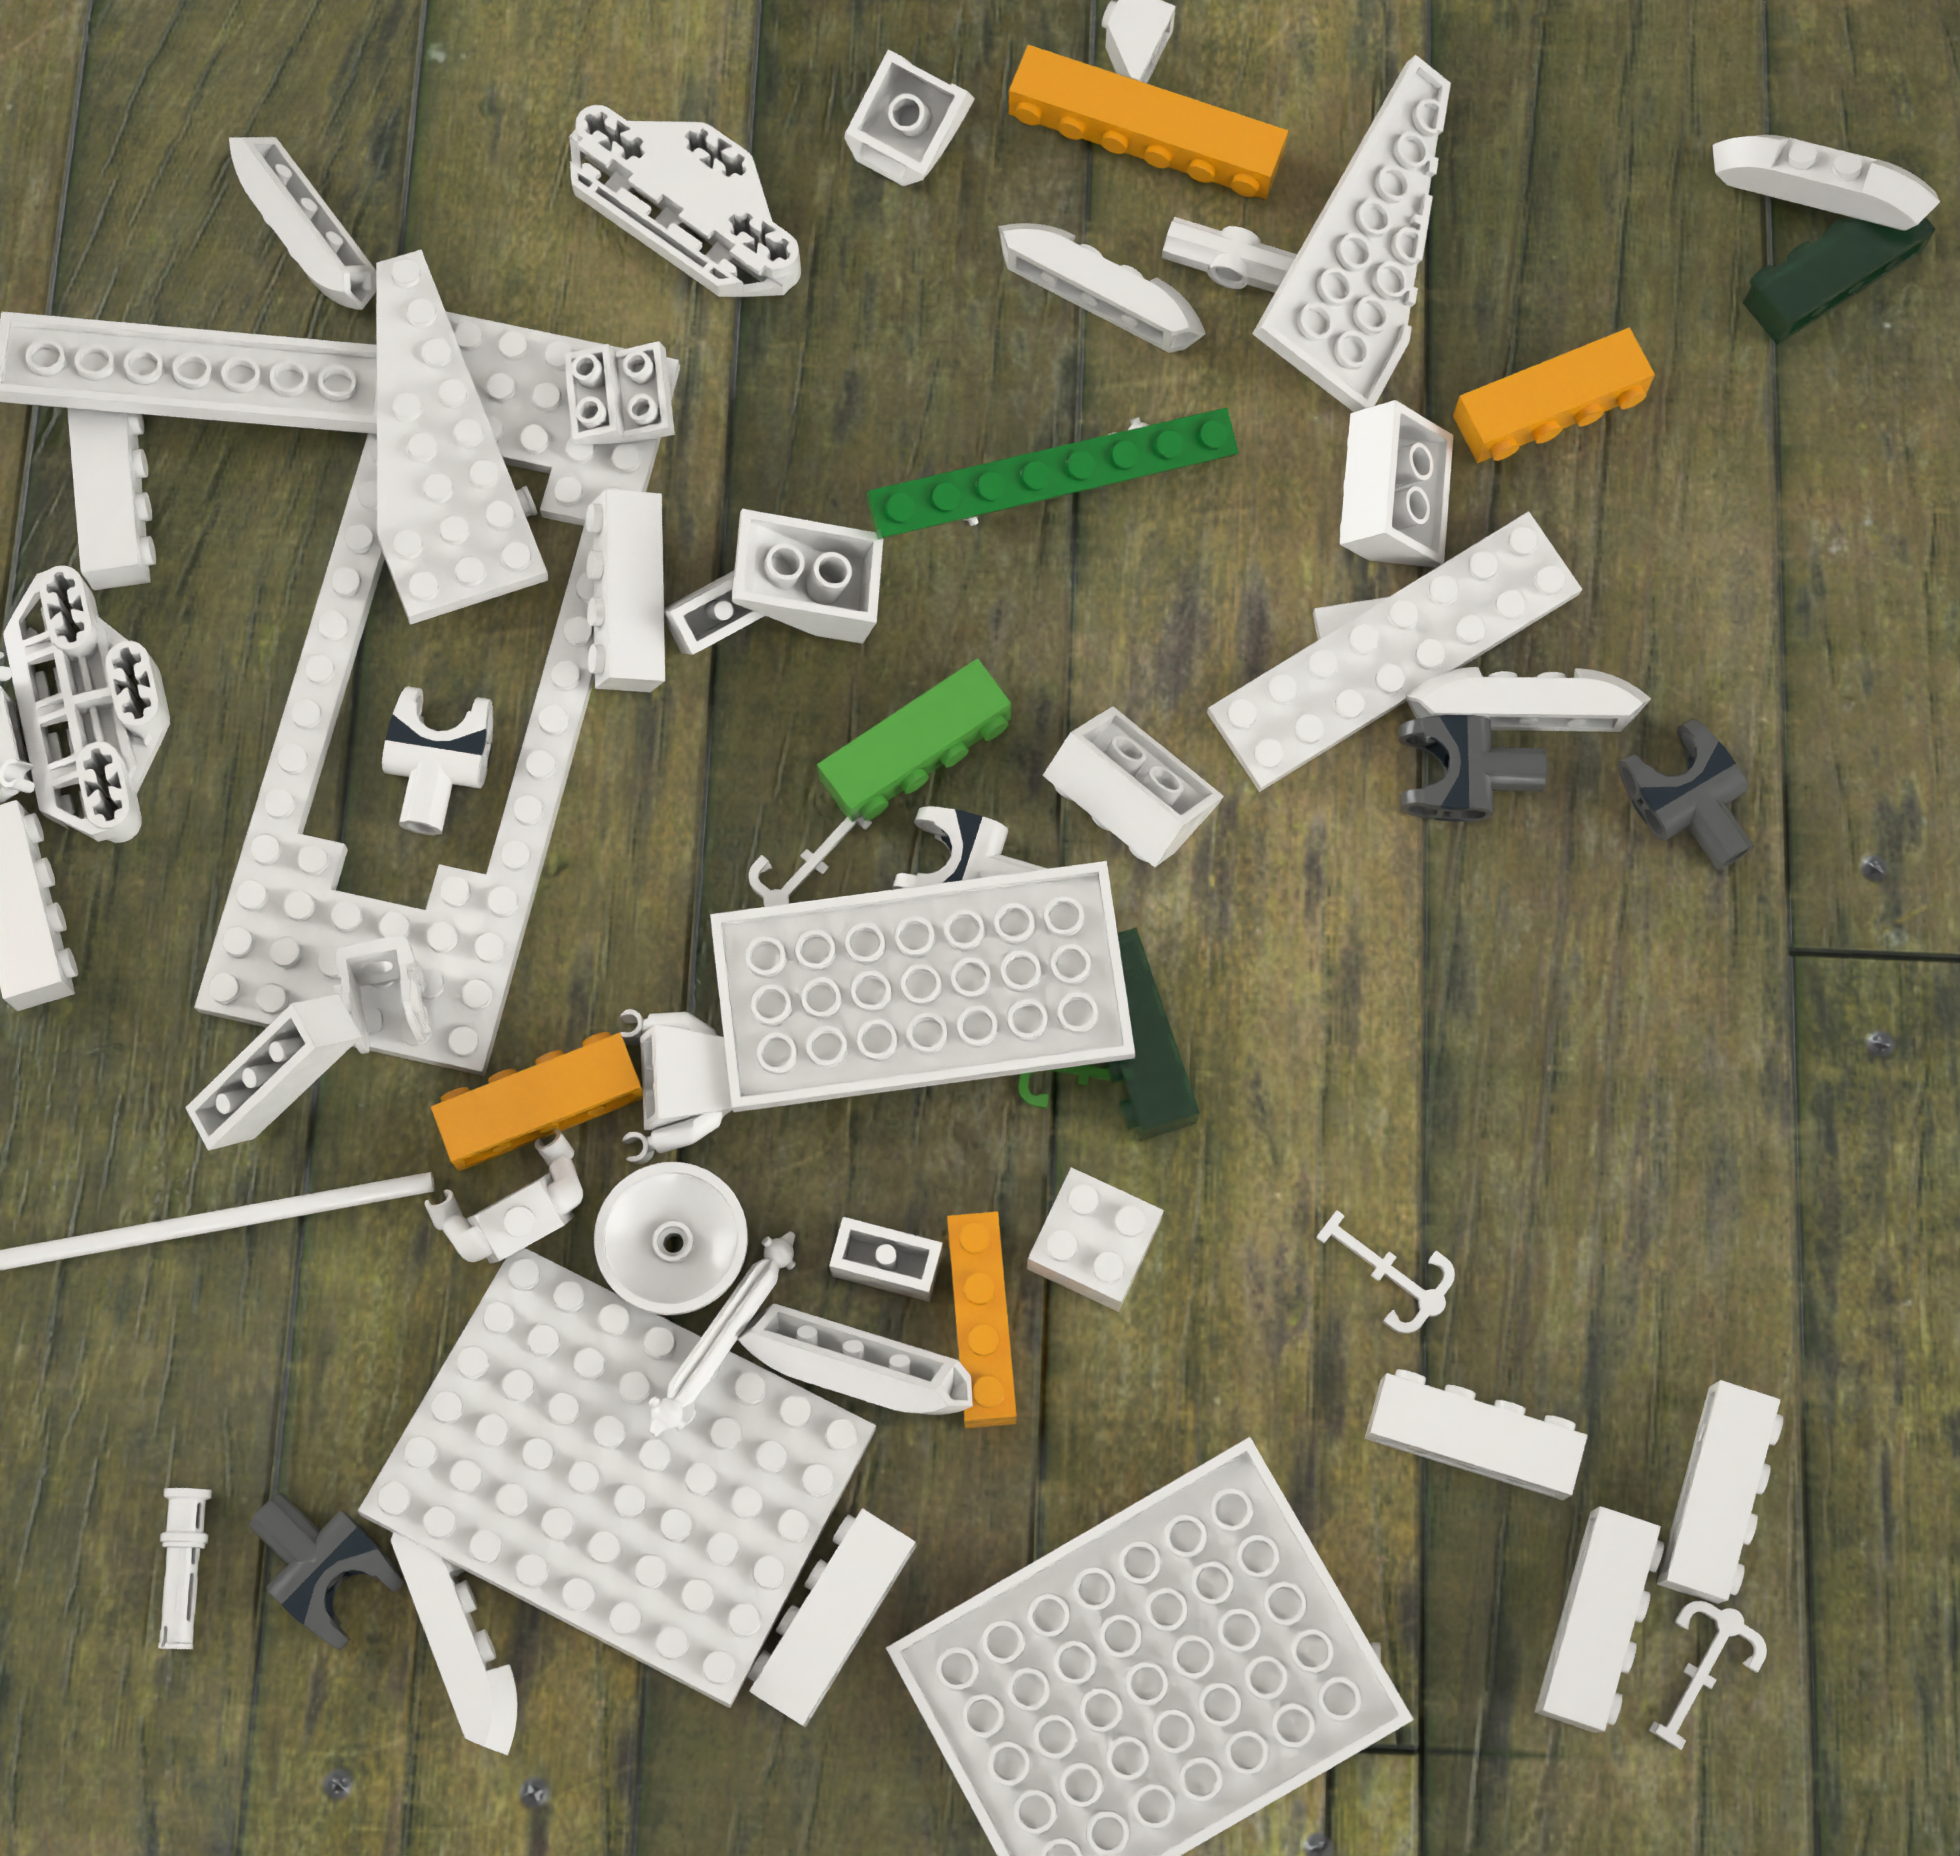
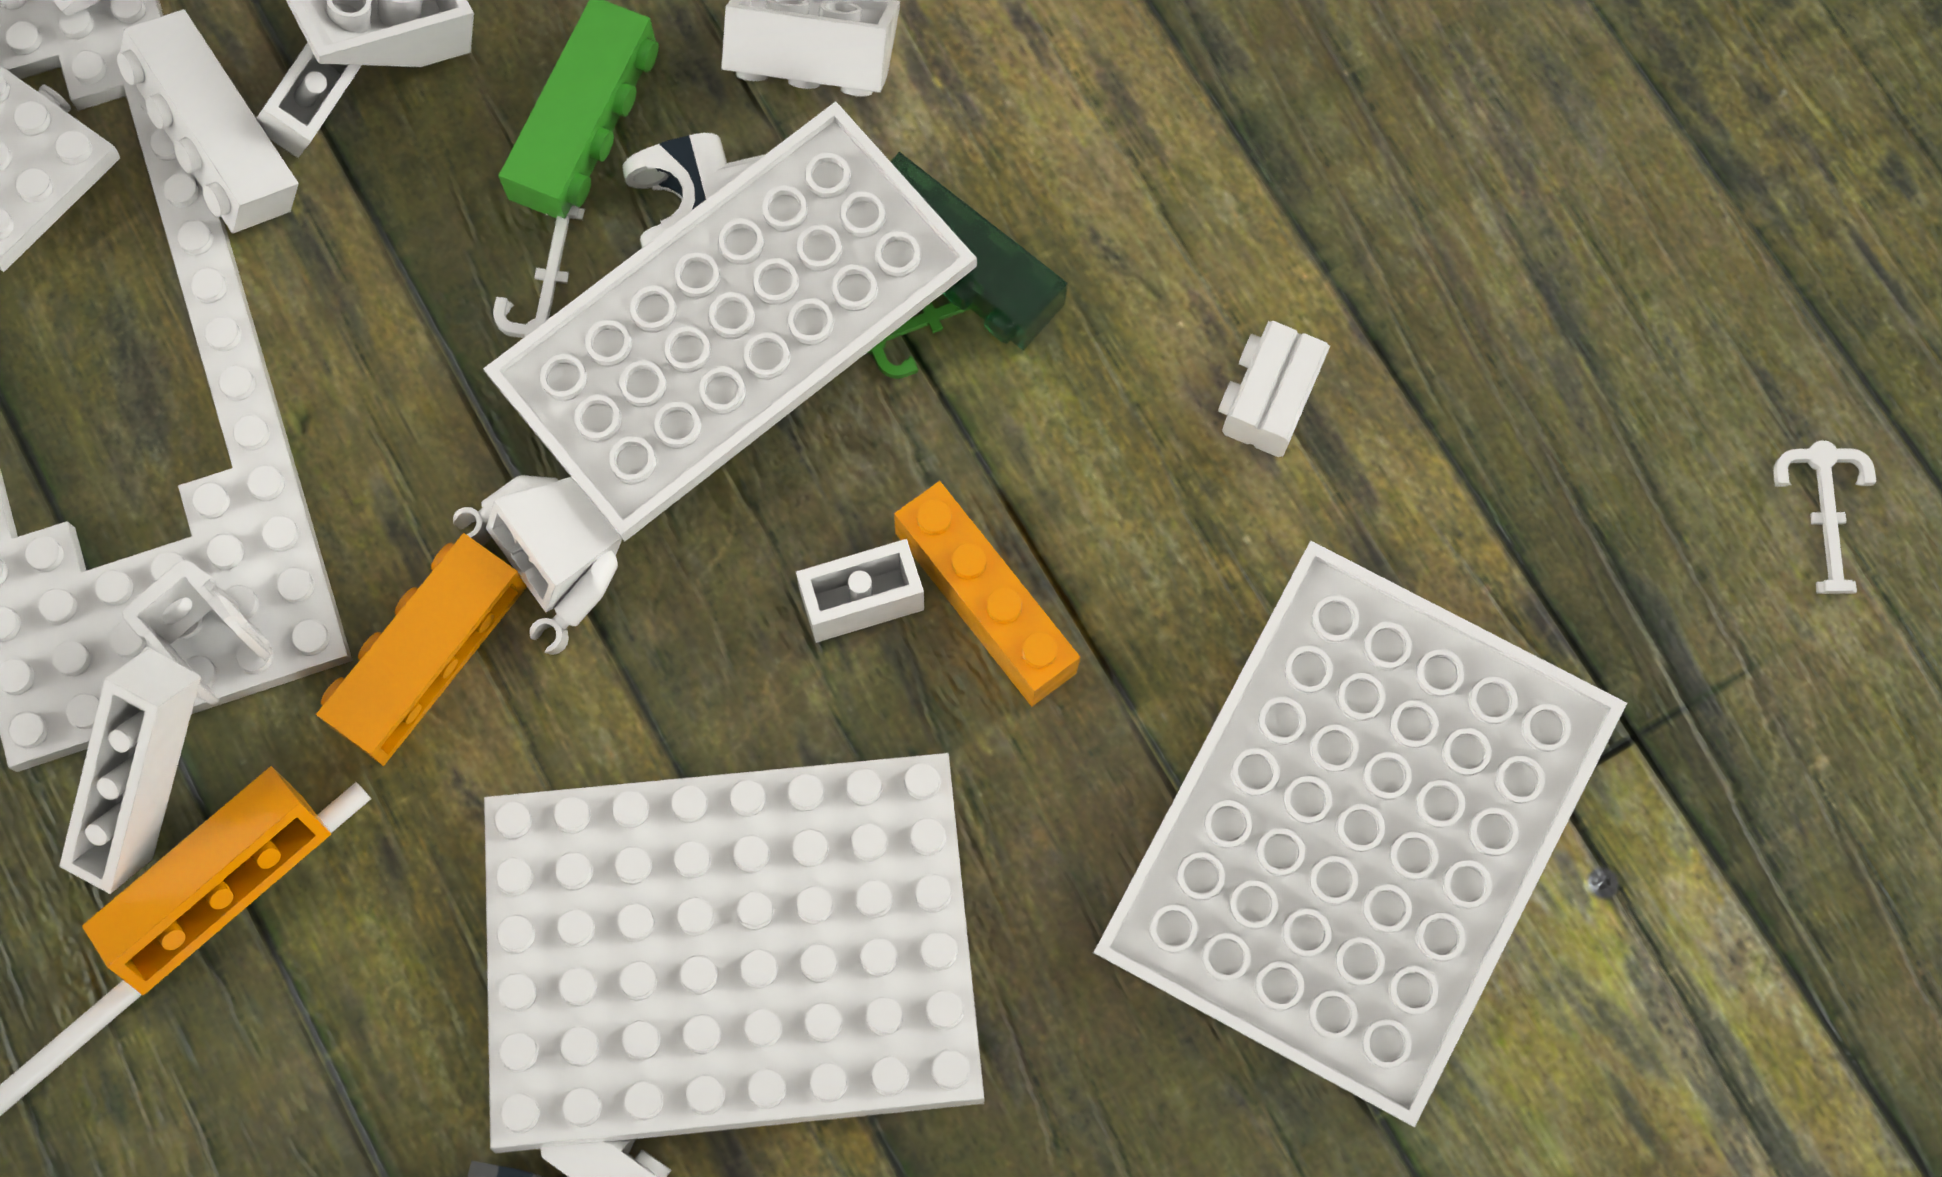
camera: 35 degrees left, 0 degrees up
white connector [382,686,493,836] -> none
white torso [424,1129,583,1263] -> none
white dish [594,1162,748,1315] -> none
white wheel [649,1231,796,1437] -> none
white brick [738,1303,973,1415] -> none
white brick [747,1508,916,1727] -> none
white brick [1027,1167,1164,1312] -> none
white piece [1316,1210,1455,1334] -> none
white brick [1364,1369,1588,1500] -> none
white brick [1534,1506,1664,1733] -> none
white brick [1657,1380,1783,1604] -> none
none -> light orange brick [82,766,332,996]
none -> white brick [1218,321,1330,457]

